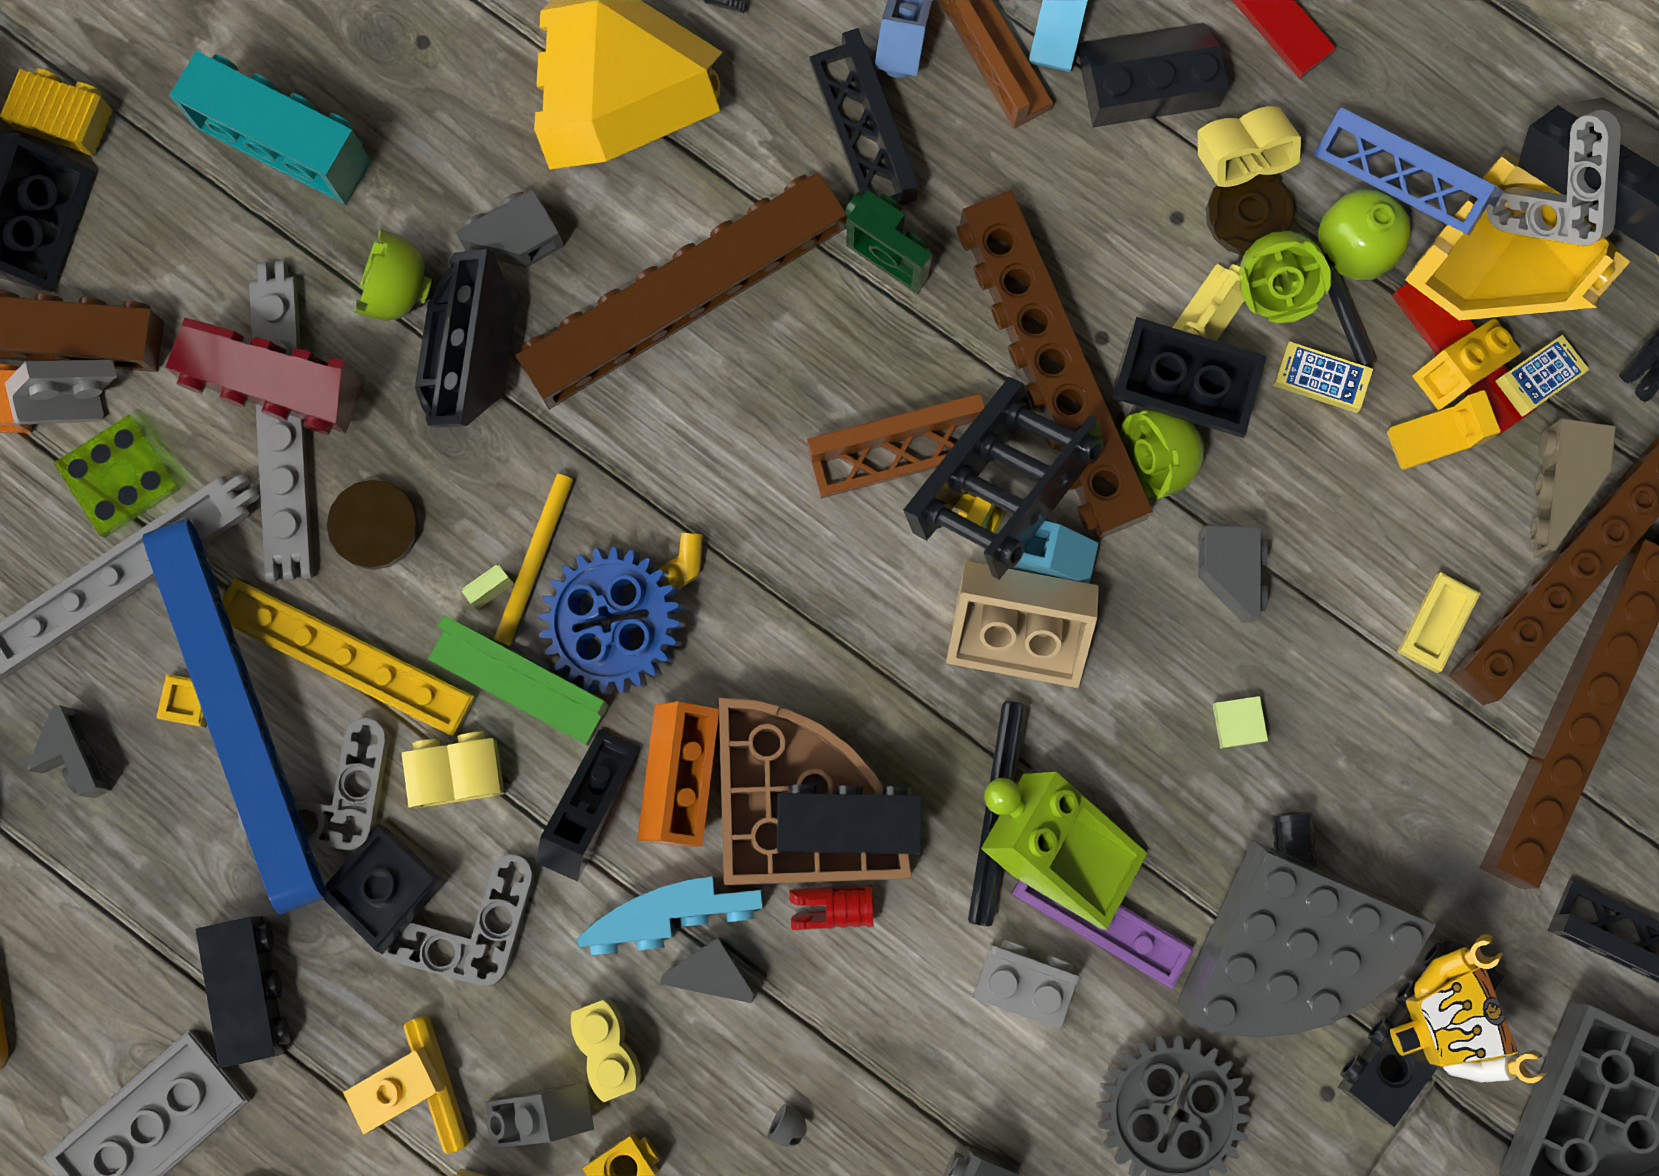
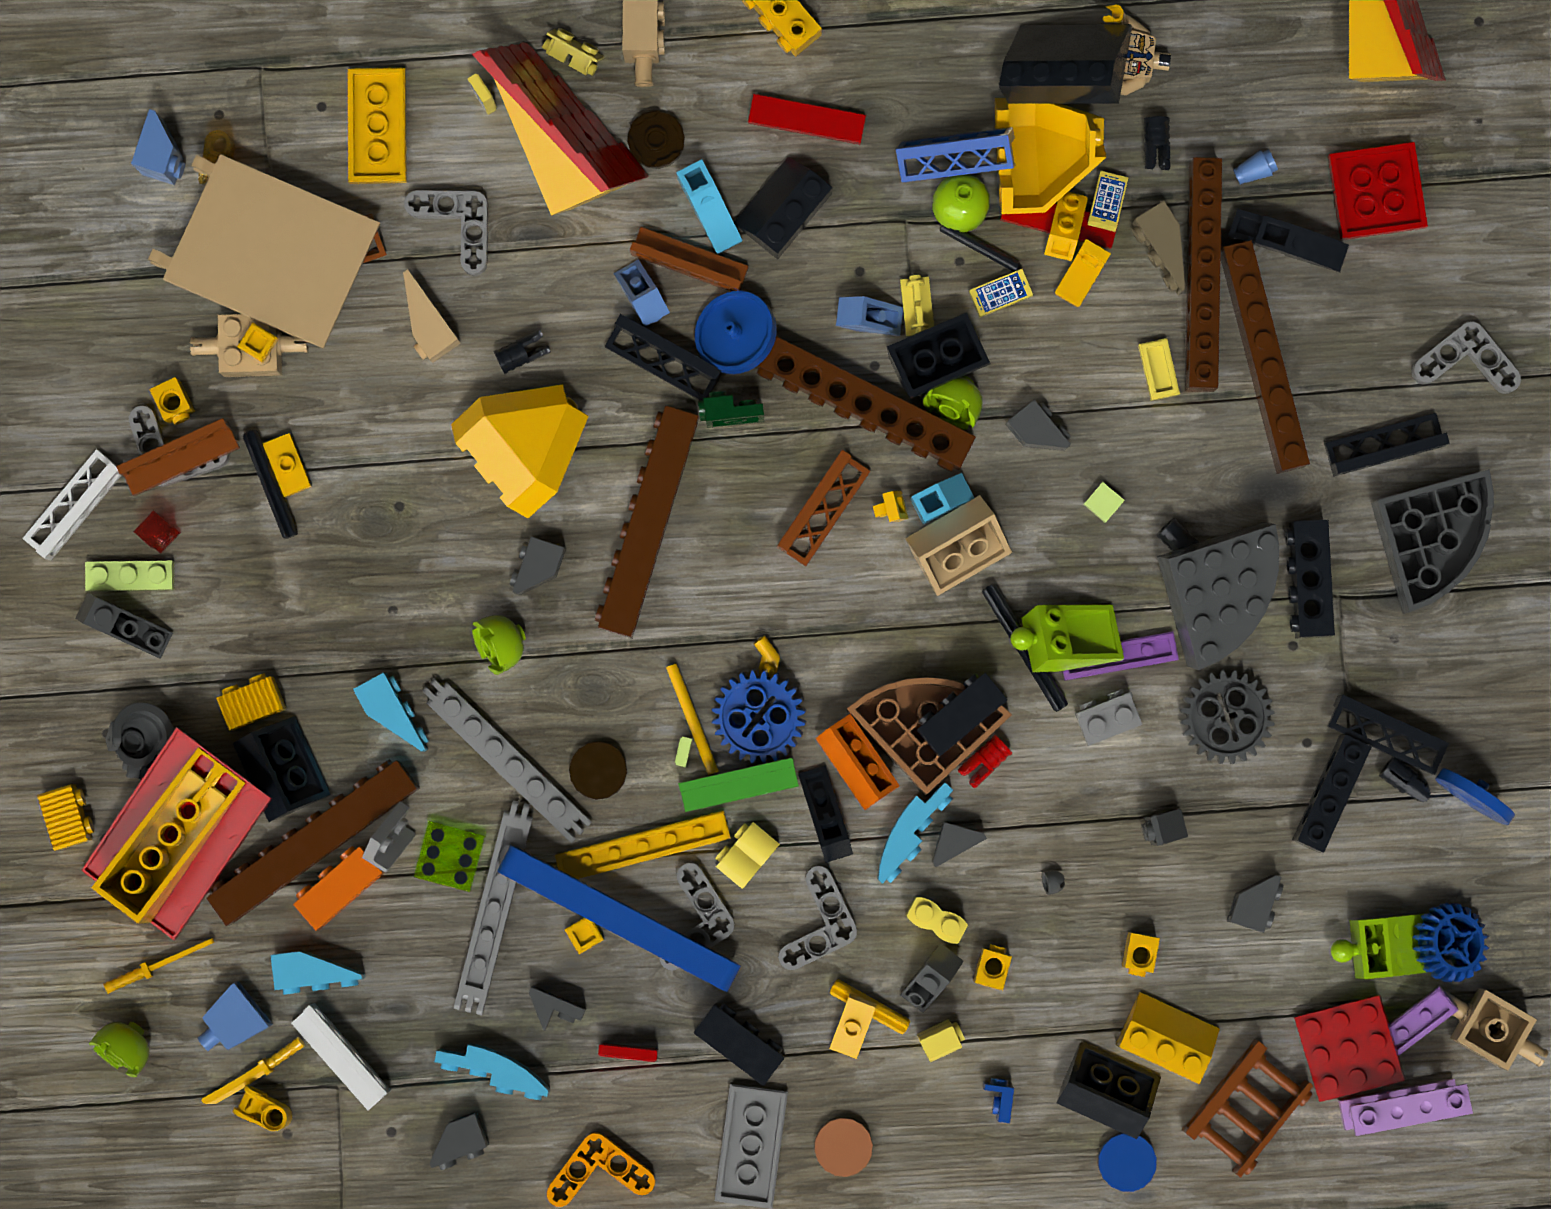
camera: 40 degrees left, 5 degrees up
wedge [165,317,364,435] -> none
teal brick [169,50,371,205] -> none
black tile [323,823,445,954] -> none
black wedge [415,249,517,428] -> none
black fence [903,377,1104,580] -> none
light yellow brick [1198,106,1301,187] -> none
dark brown tile [1206,174,1295,256] -> none
lime cylinder [1239,231,1331,324] -> none
torso [1390,934,1546,1083] -> none
light grey beam [1486,110,1621,245] -> none
none -> medium azure slope [353,672,429,752]
none -> red tile [598,1043,658,1062]
none -> blue piece [695,291,777,374]
none -> medium blue slope [836,296,903,336]

